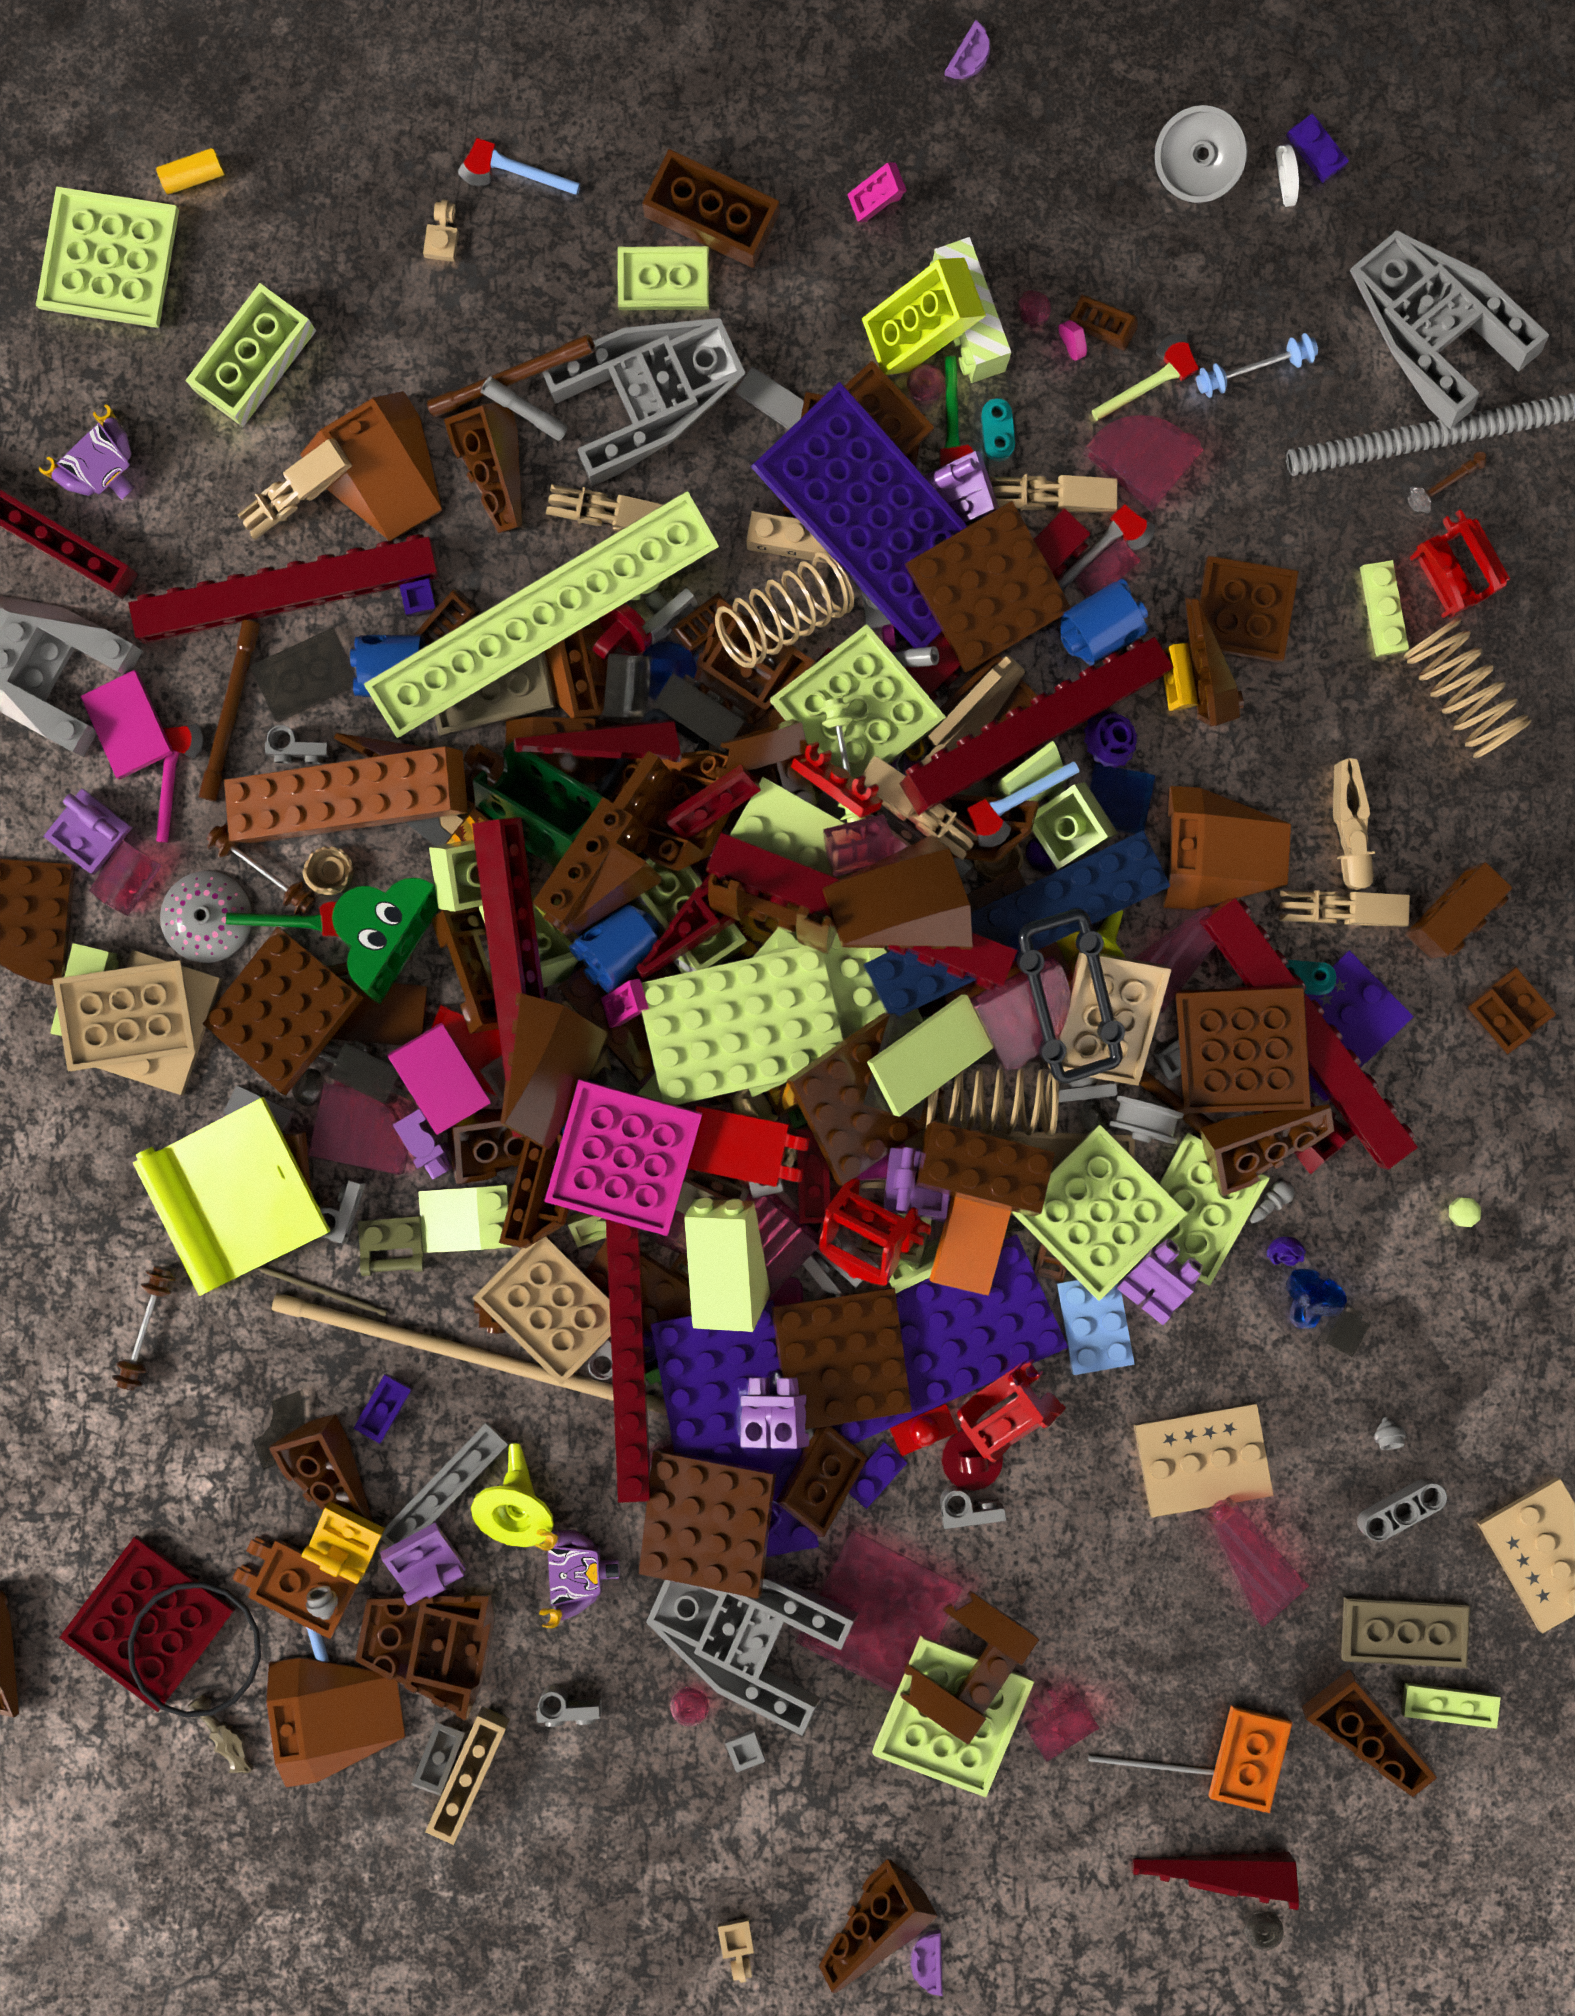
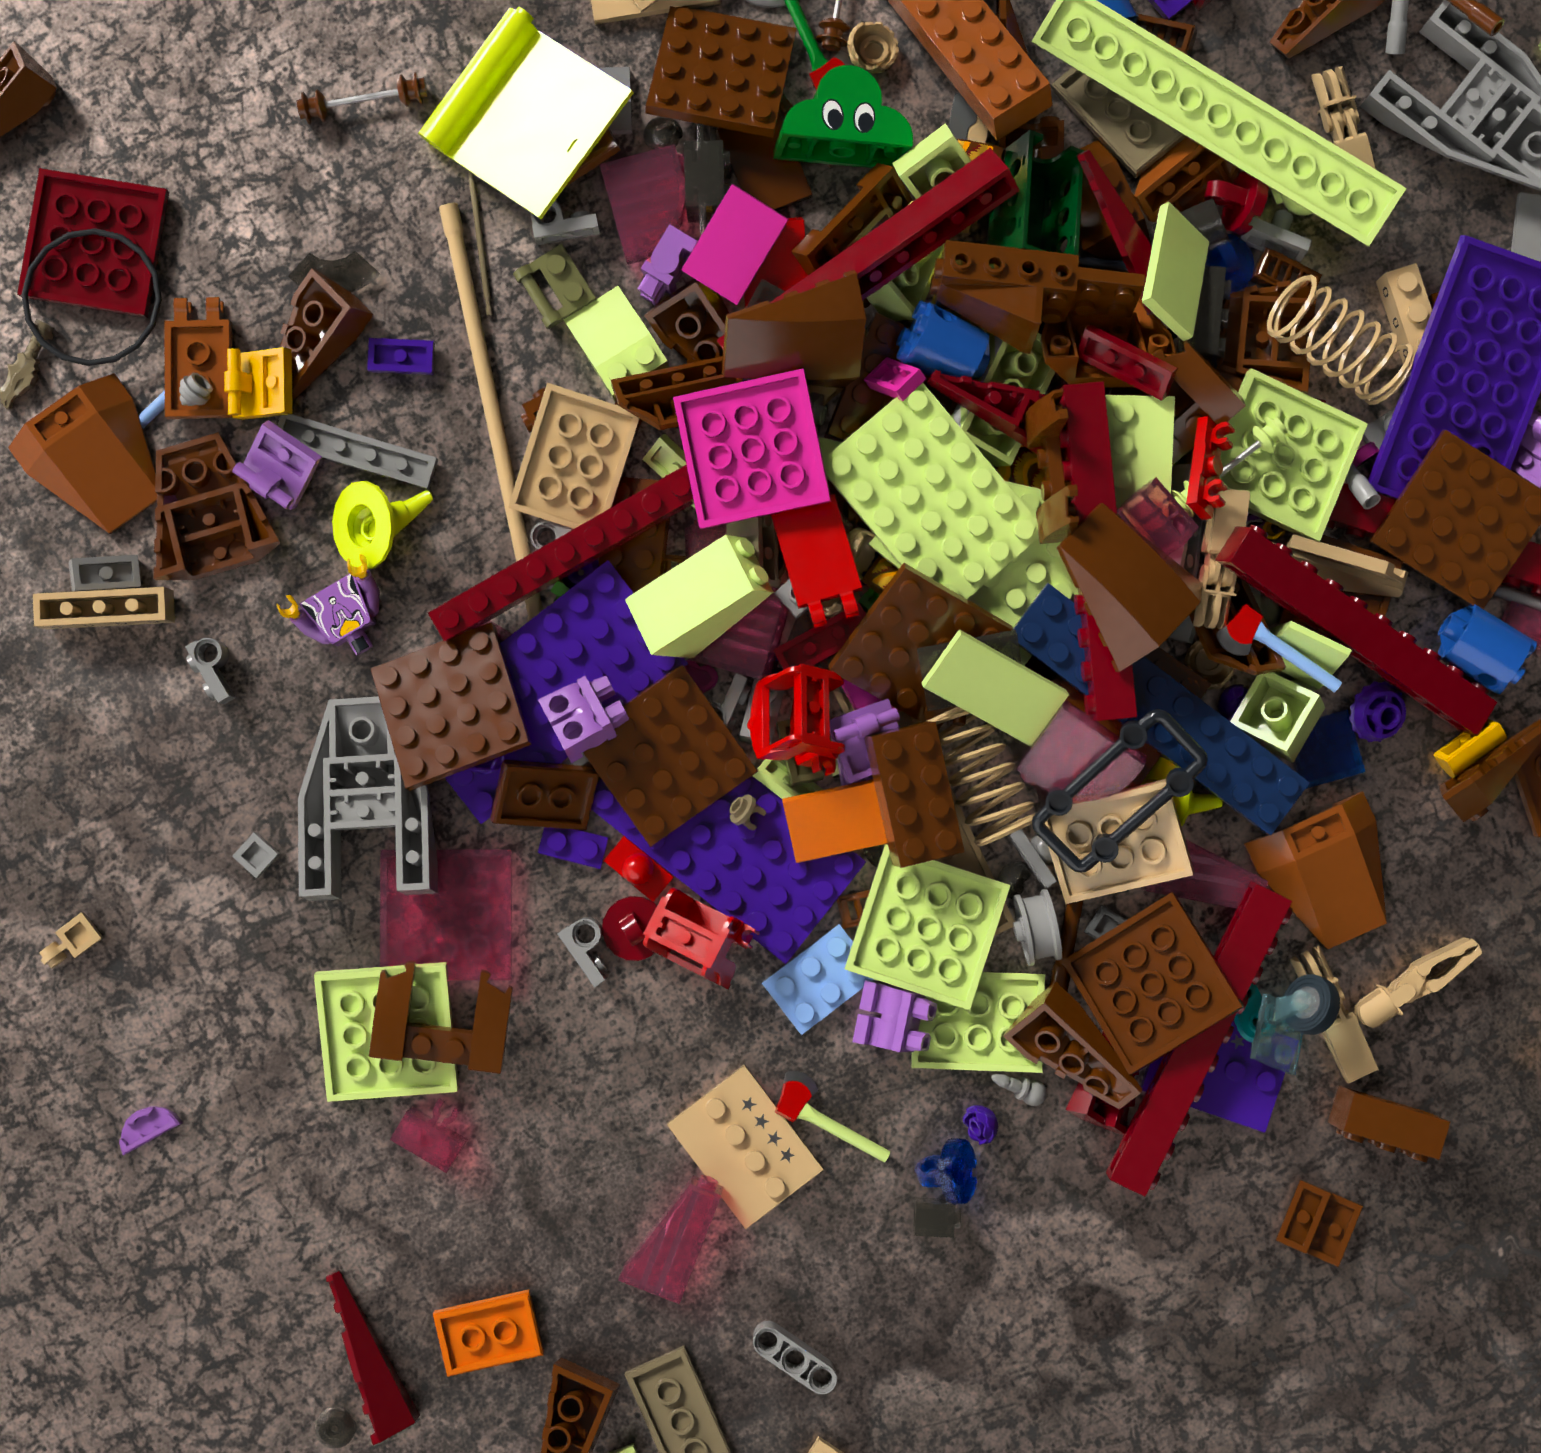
camera: 65 degrees right, 0 degrees up
clear pink plate [670,1687,709,1727] -> none
reddish brown wedge [819,1859,938,1993] -> none
light grey axle [1088,1755,1215,1775] -> none
light grey plate [1374,1417,1406,1450] -> none
yellowish green tile [1449,1197,1481,1227] -> none
none -> dark tan plate [730,794,766,830]
none -> piece [775,1071,890,1163]
none -> yellowish green tile [1142,202,1209,341]
none -> plate [1250,974,1340,1075]

